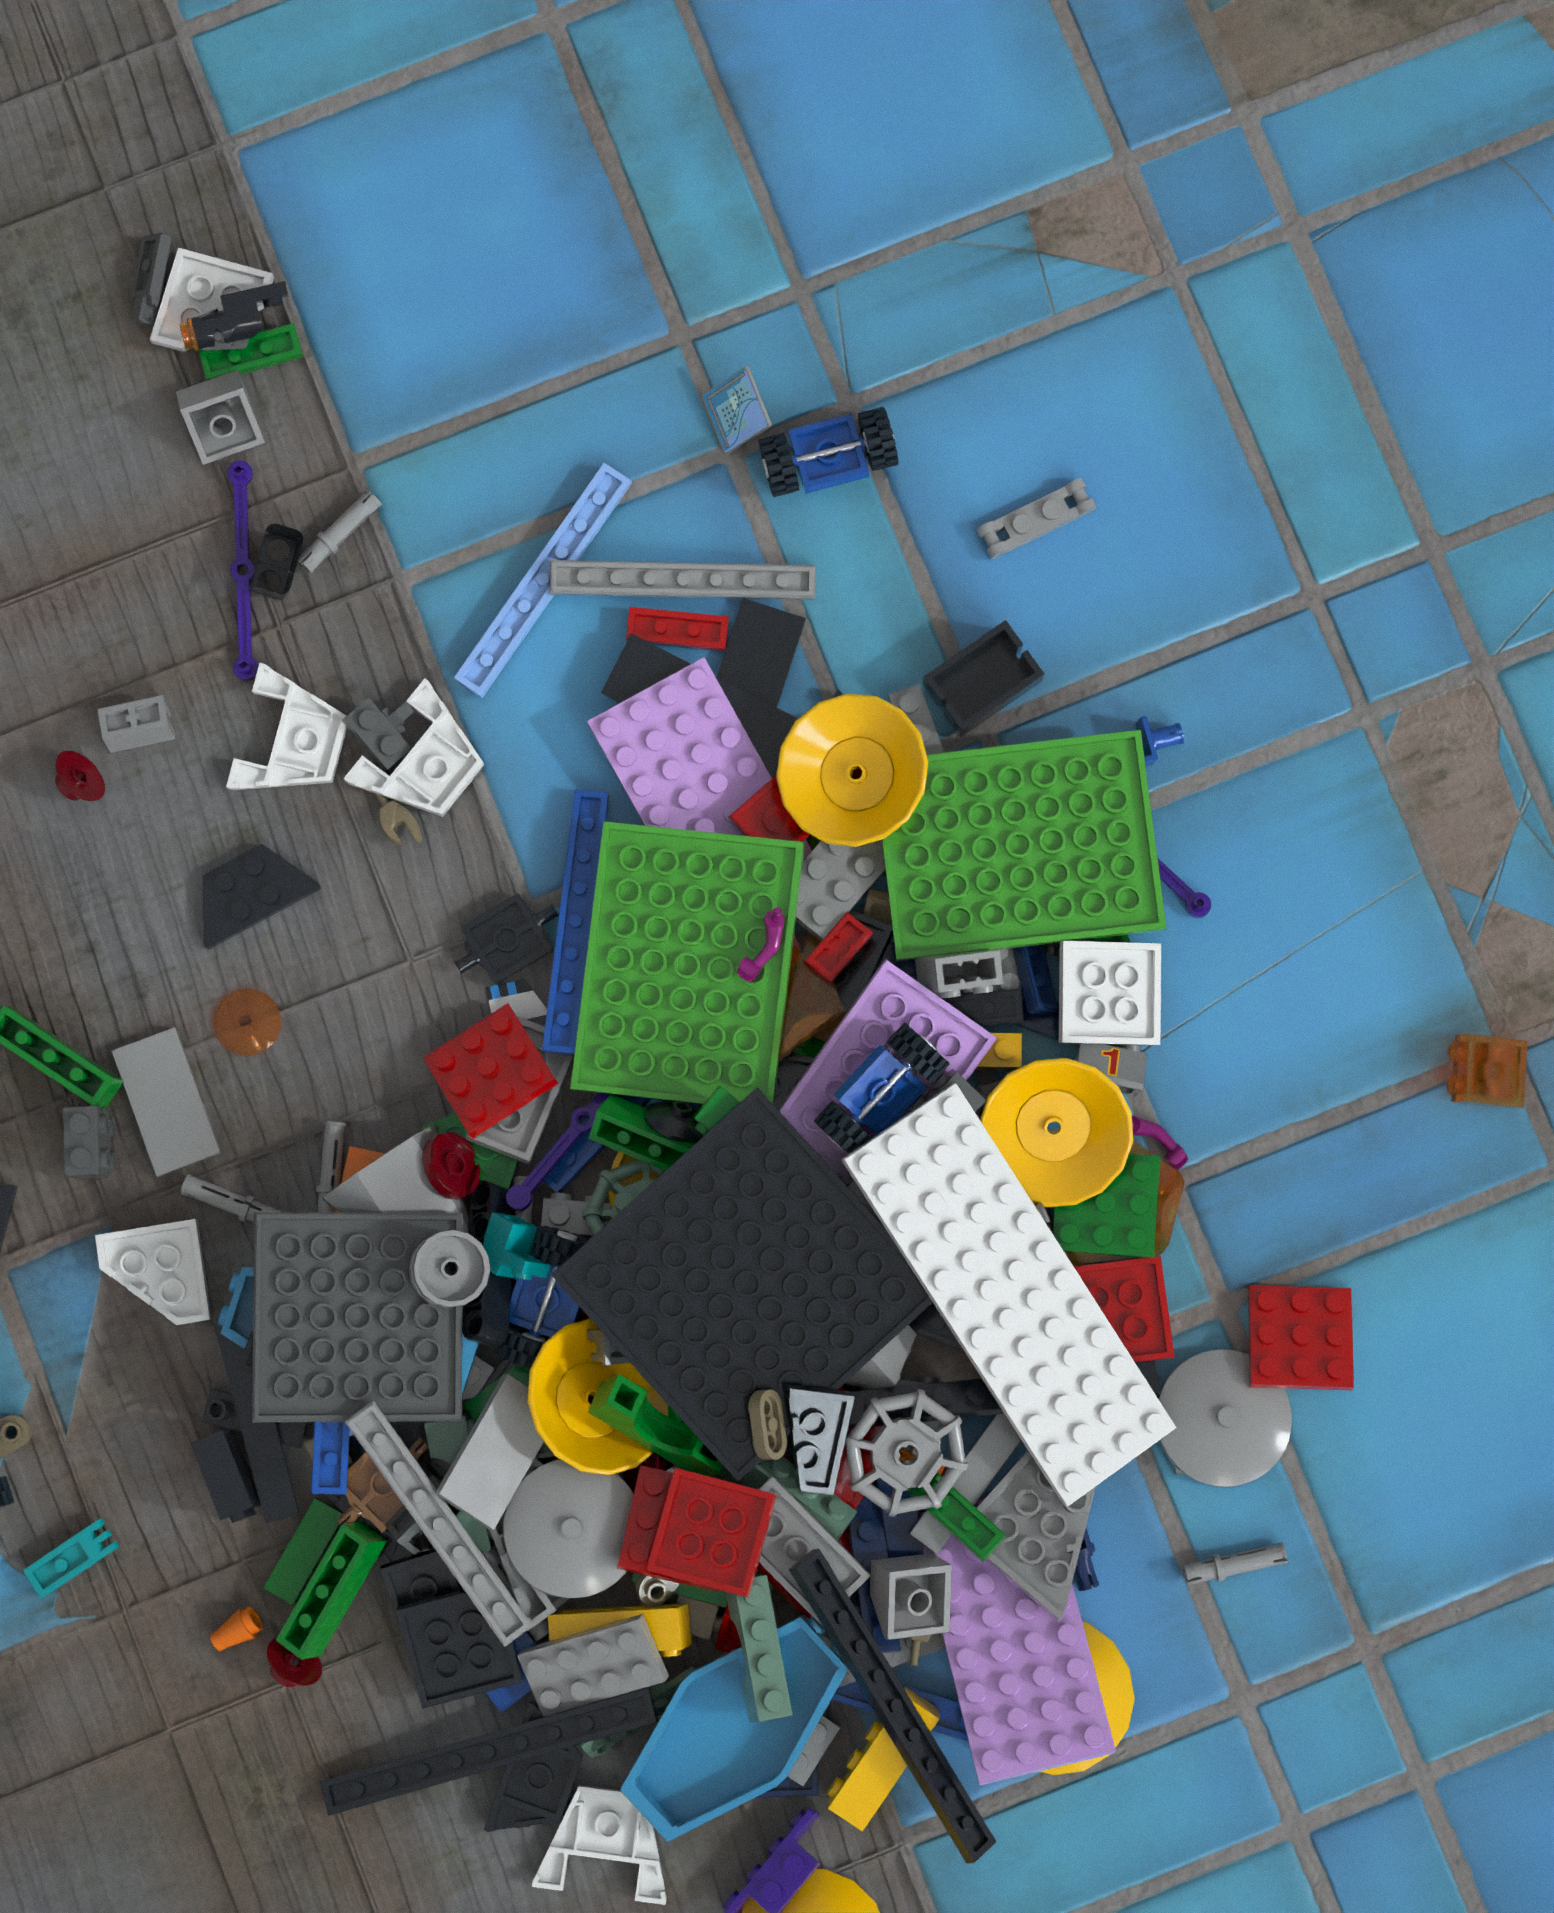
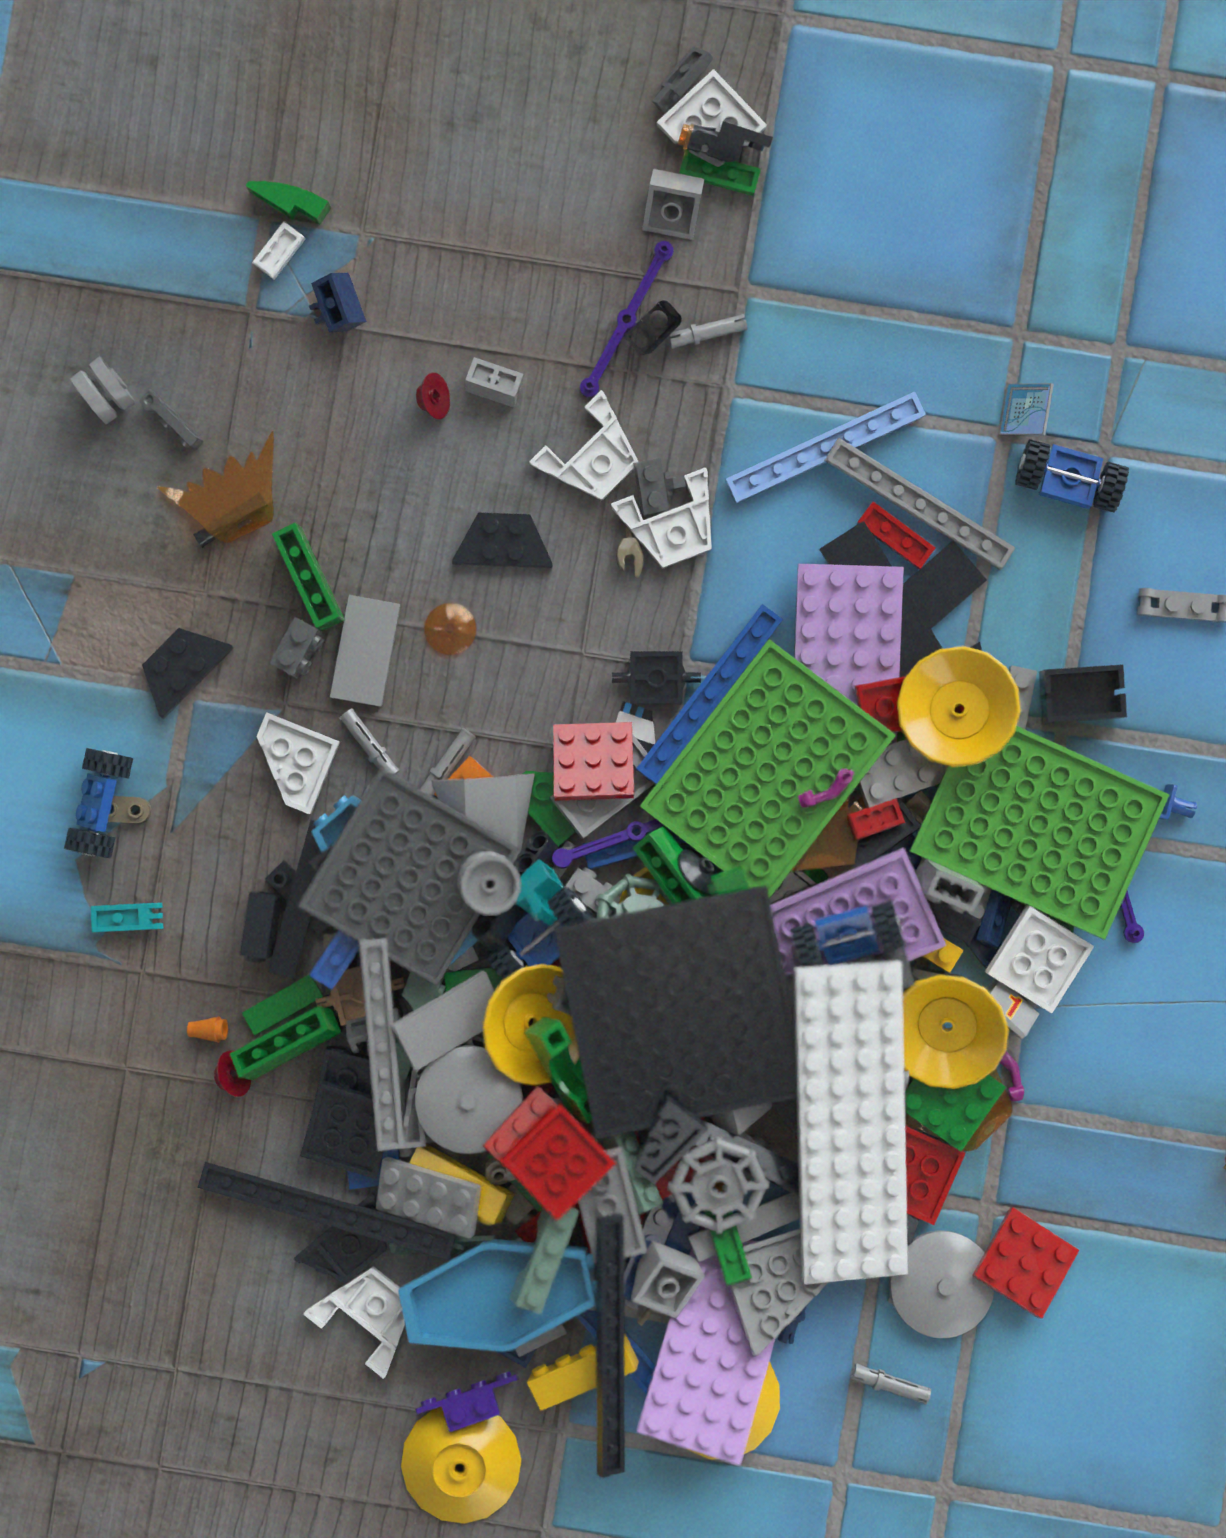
camera: 30 degrees right, 5 degrees up
dark red tile [422,1132,481,1200] -> none
dark tan plate [748,1390,787,1460] -> none

